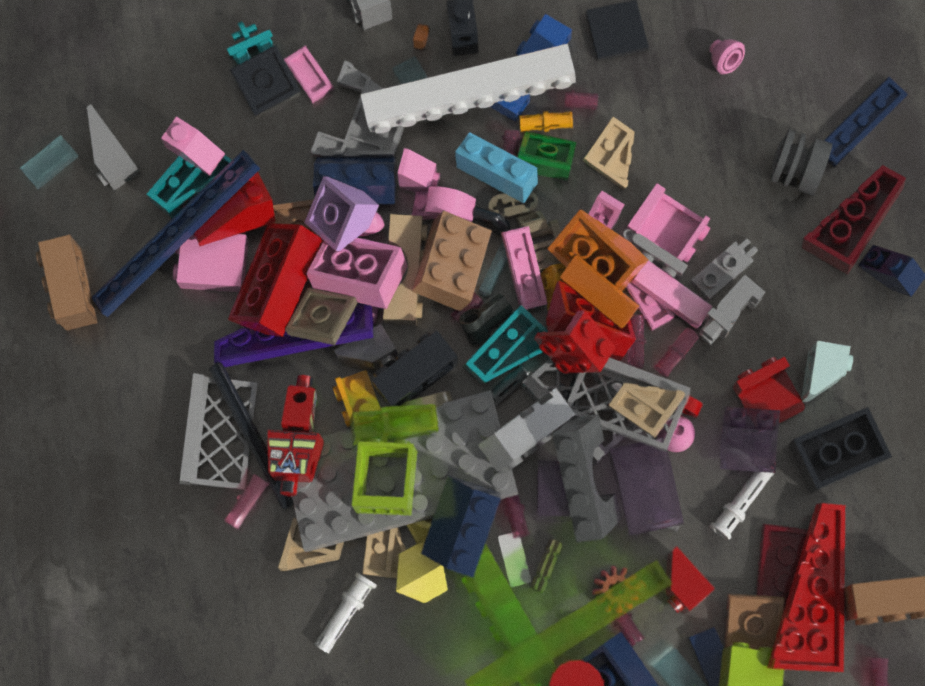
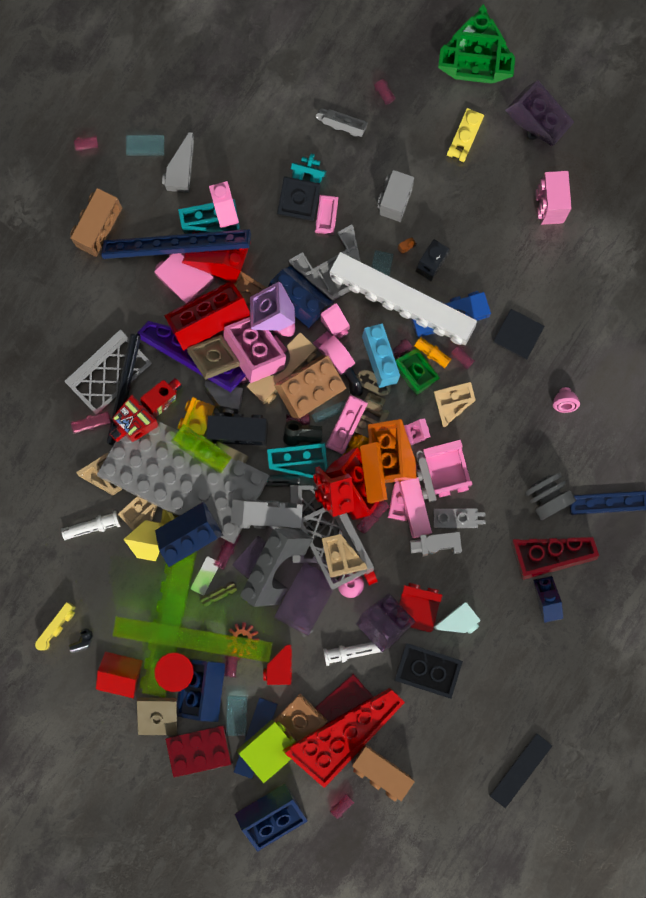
camera: 45 degrees right, 5 degrees up
lime window [352,438,417,516] -> none
clear pink axle [654,328,699,378] -> none

